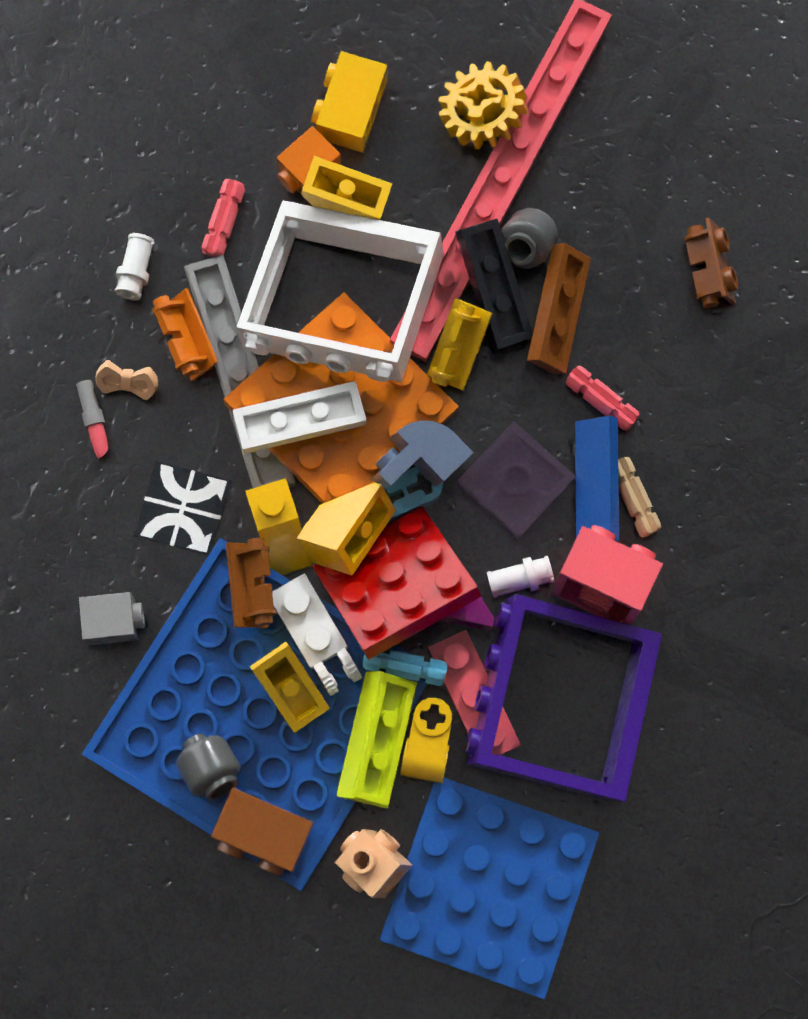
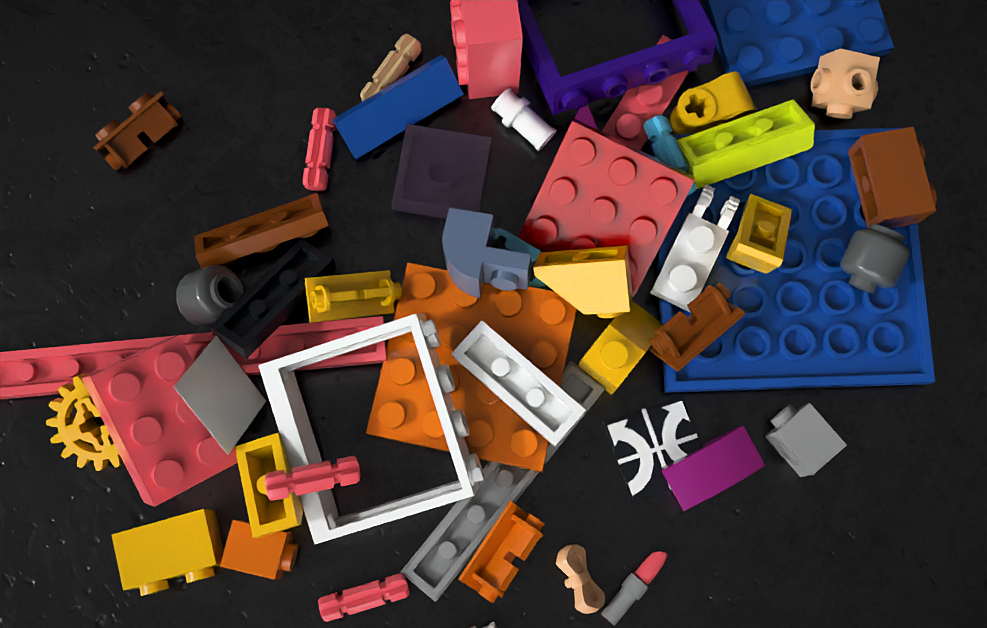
camera: 125 degrees left, 0 degrees up
none -> coral brick [82,335,238,507]
none -> white sticker [174,336,266,455]
none -> coral axle [264,456,361,501]
none -> magenta slope [662,424,765,511]

